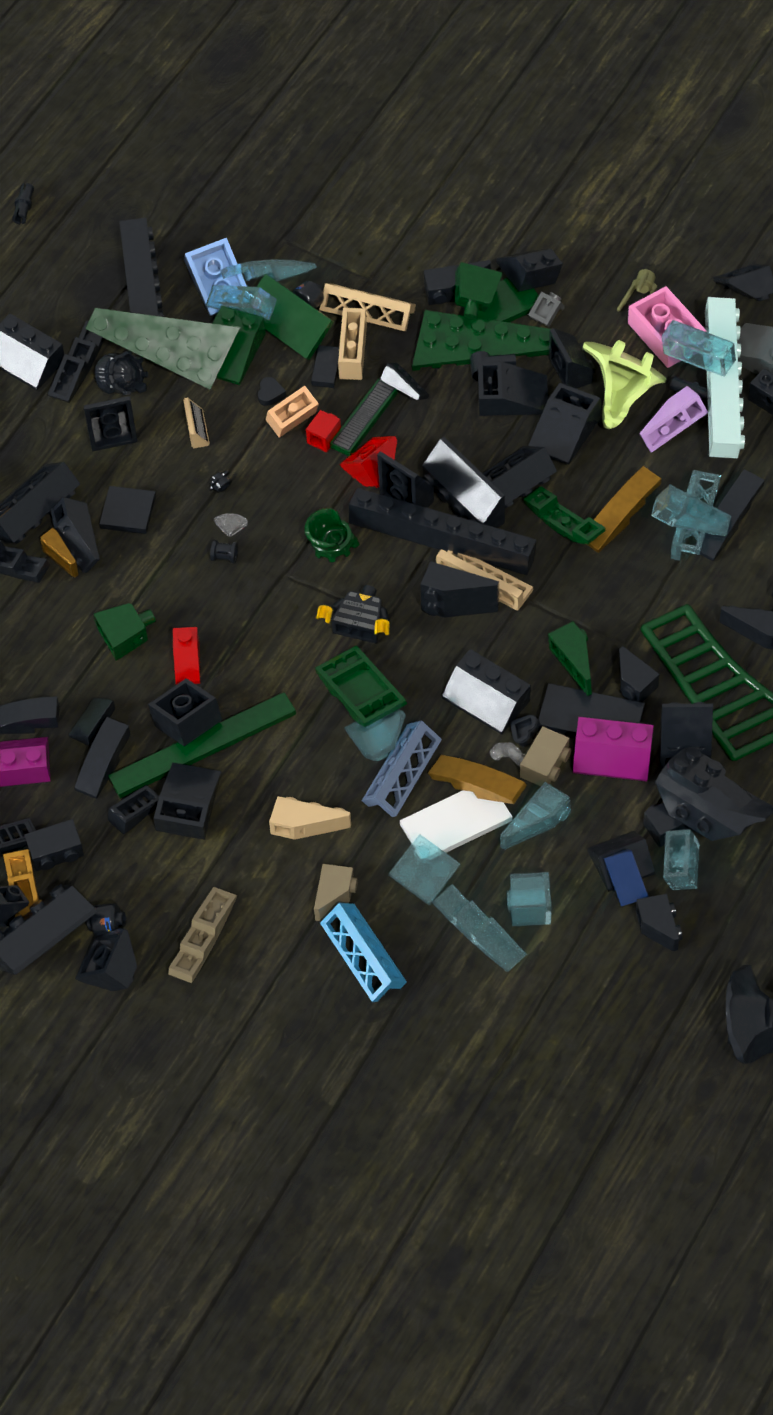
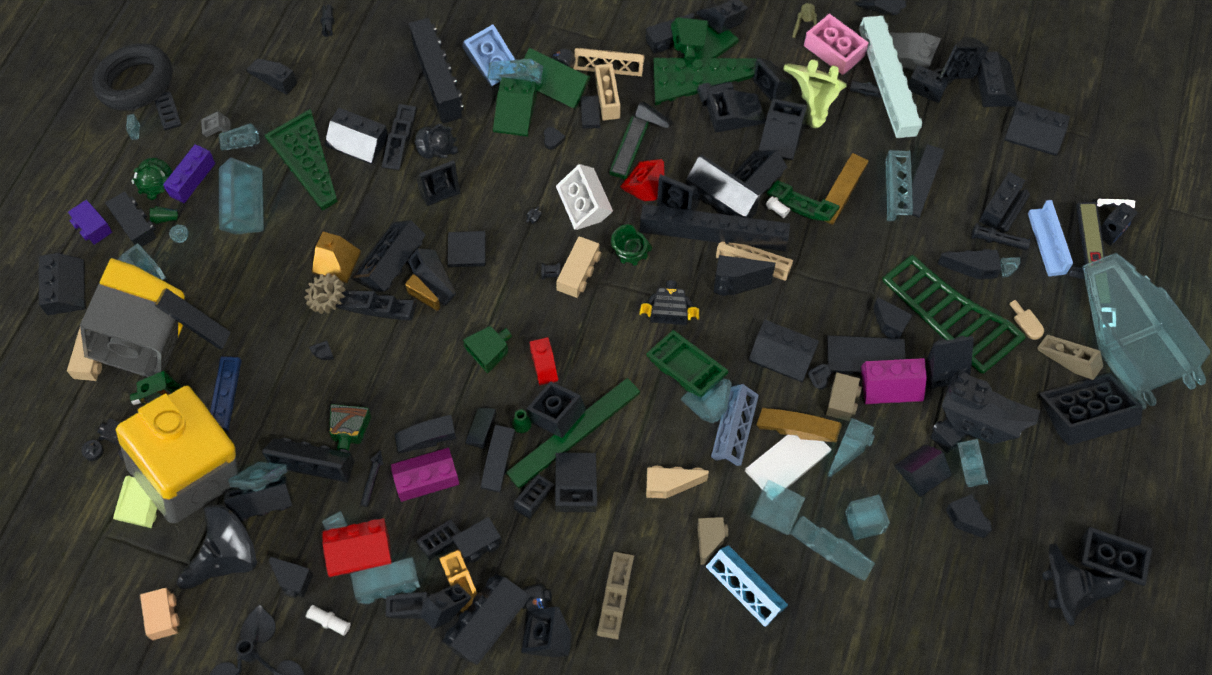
camera: 15 degrees left, 5 degrees up
wing [85,308,240,389] -> none
slope [184,398,210,448] -> none
clear tile [214,513,248,537] -> none
clear light blue slope [220,259,317,281] -> none
light nougat brick [266,386,319,438] -> none
red brick [306,410,341,452] -> none
clear arm [490,743,525,766] -> none
dark grey bracket [528,292,565,327] -> none
dark green slope [548,622,592,696] -> none
dark blue slope [603,849,648,906] -> none
lavender slope [639,386,708,453] -> none
clear light blue slope [651,485,731,536] -> none
clear light blue brick [661,320,736,377] -> none
none -> dark green cone [512,409,532,433]
none -> white slope [556,164,613,230]
none -> tan brick [556,237,601,298]
none -> white pin [766,197,790,218]

